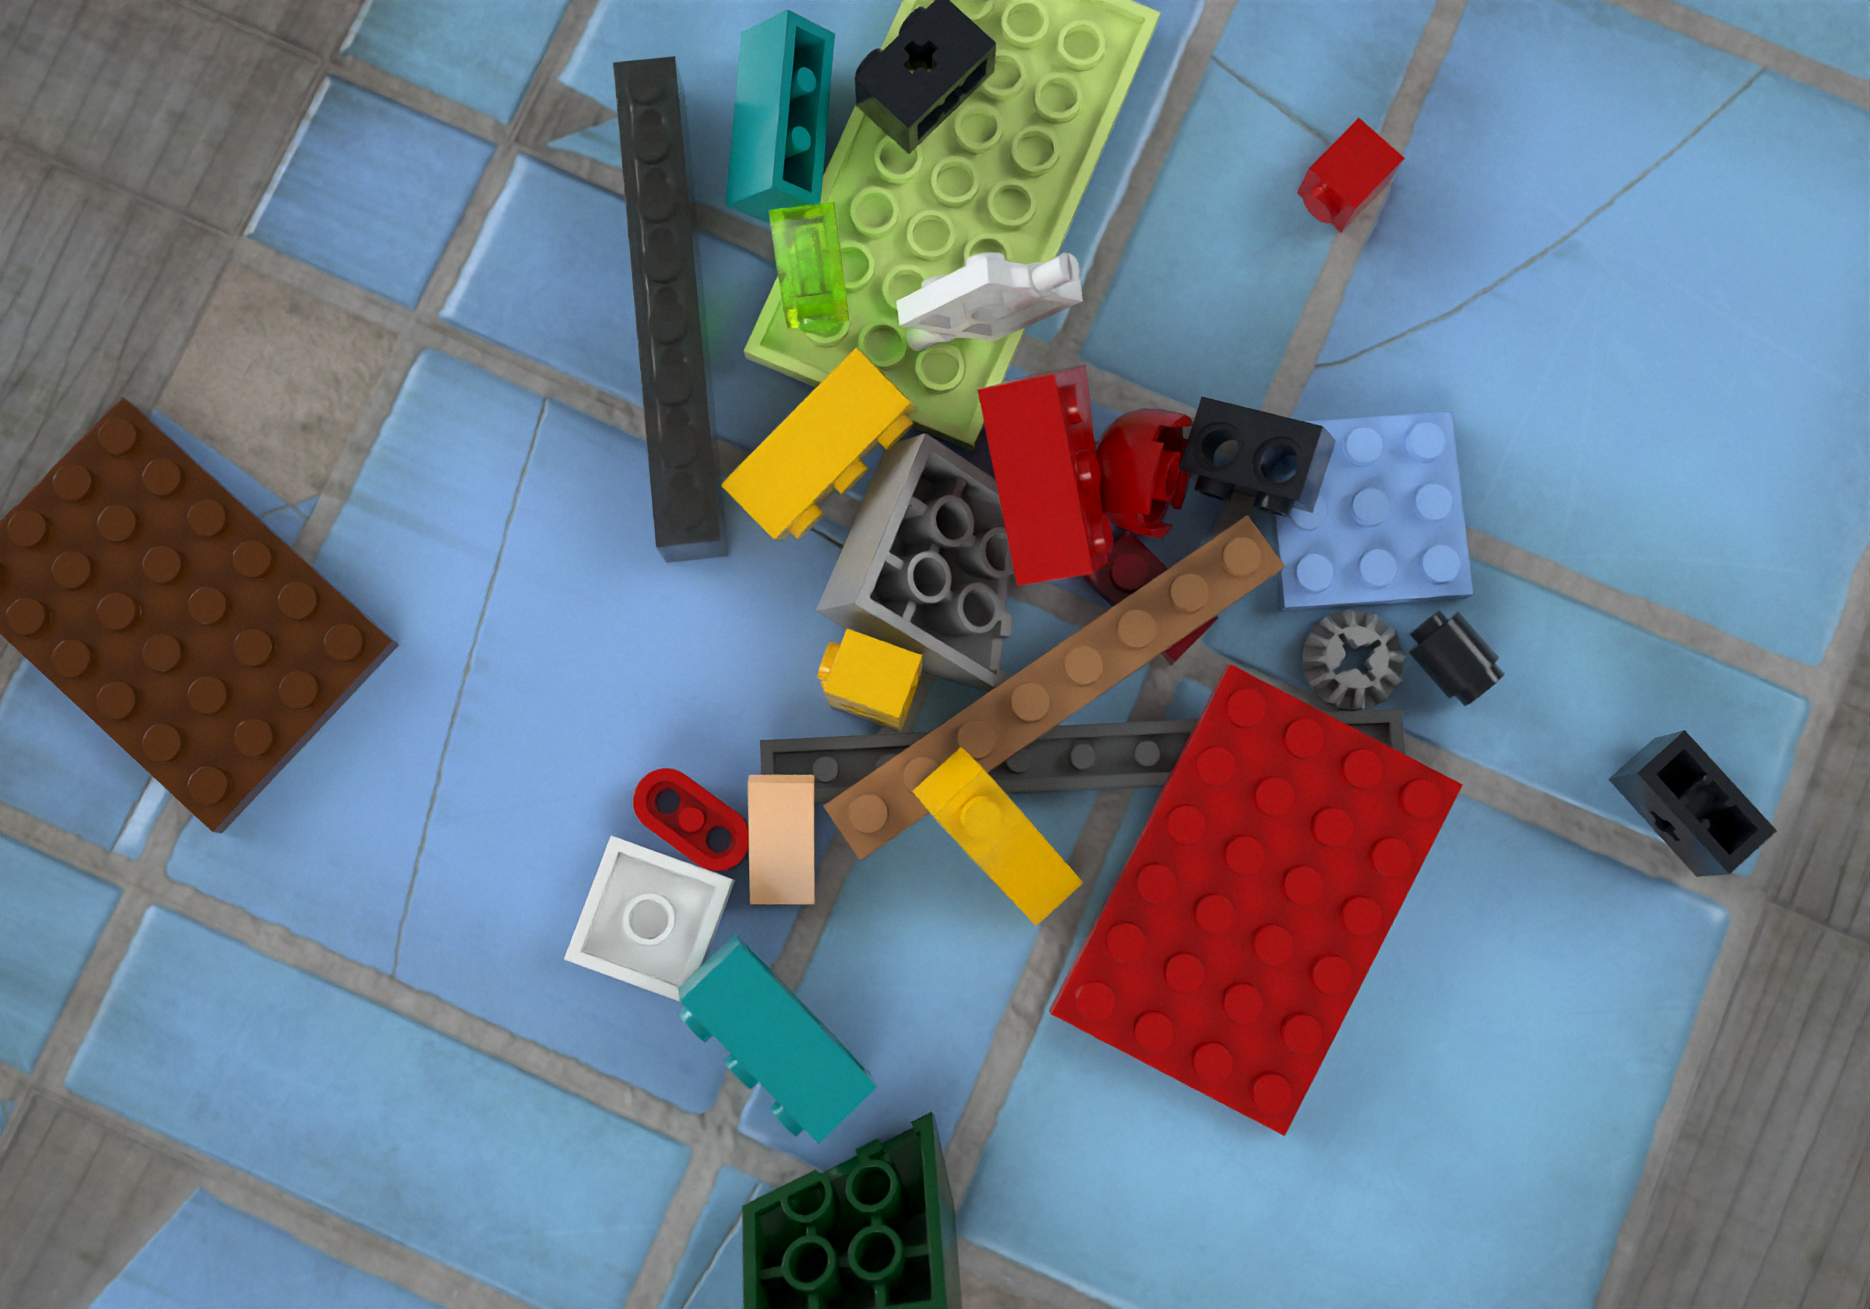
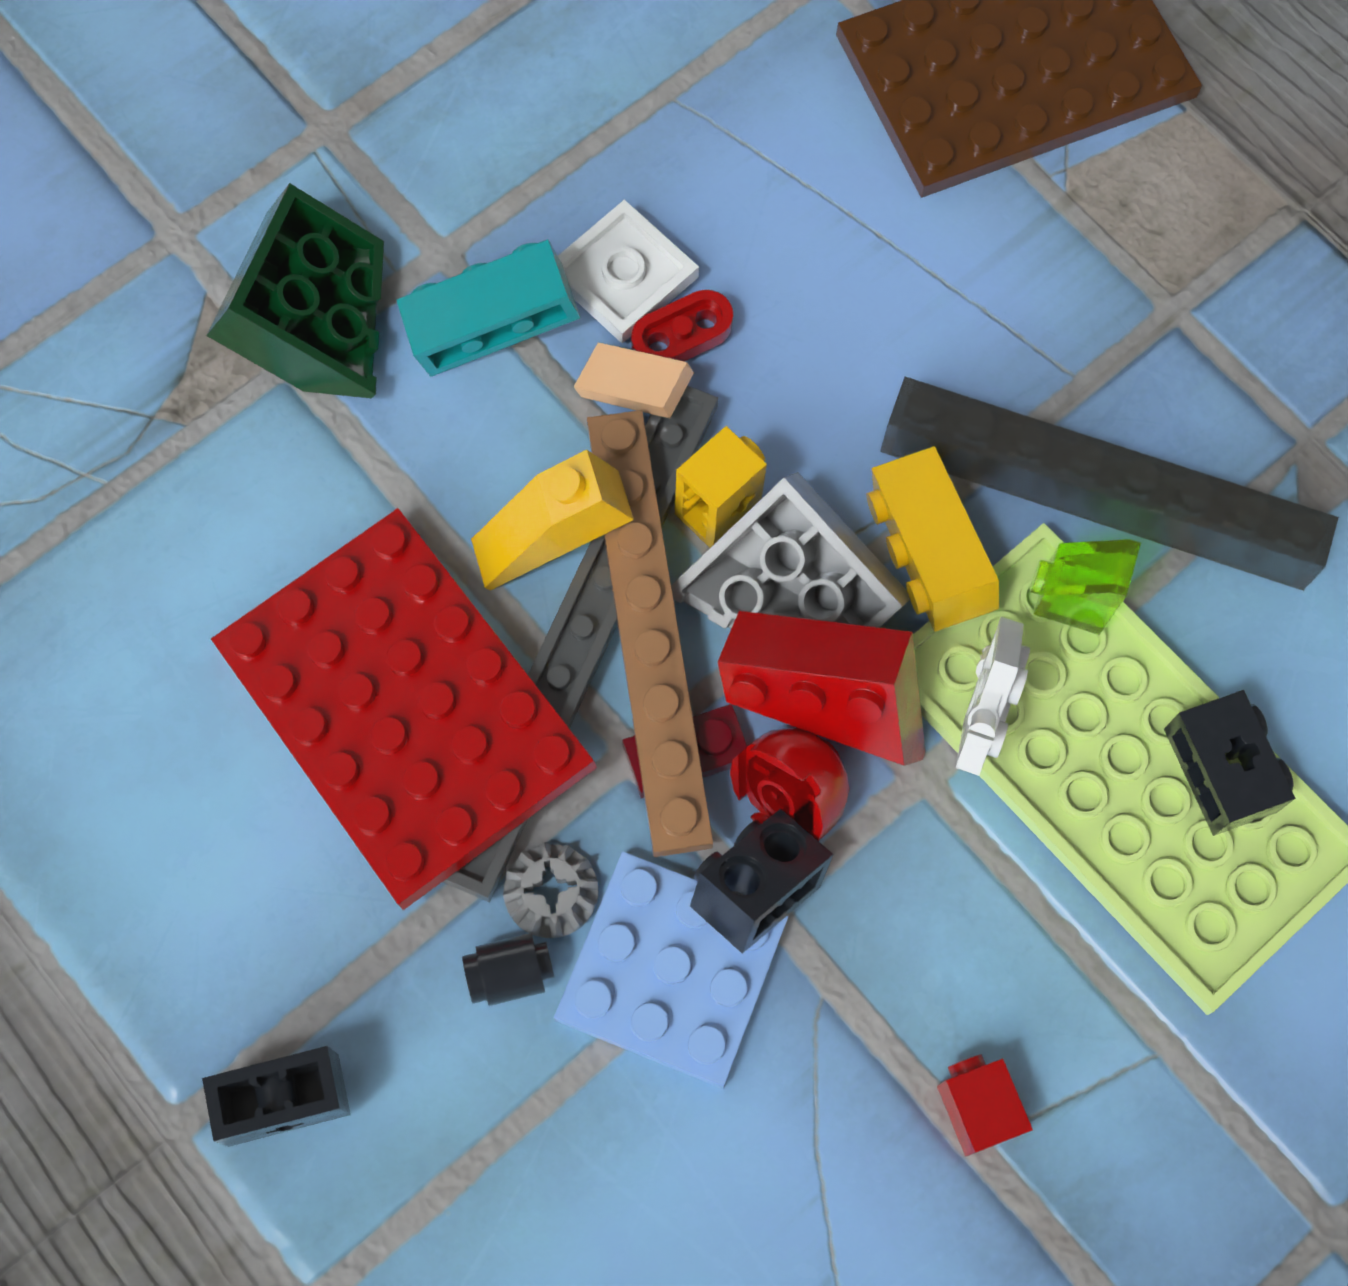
camera: 115 degrees right, 10 degrees down
teal brick [725,10,835,225] -> none

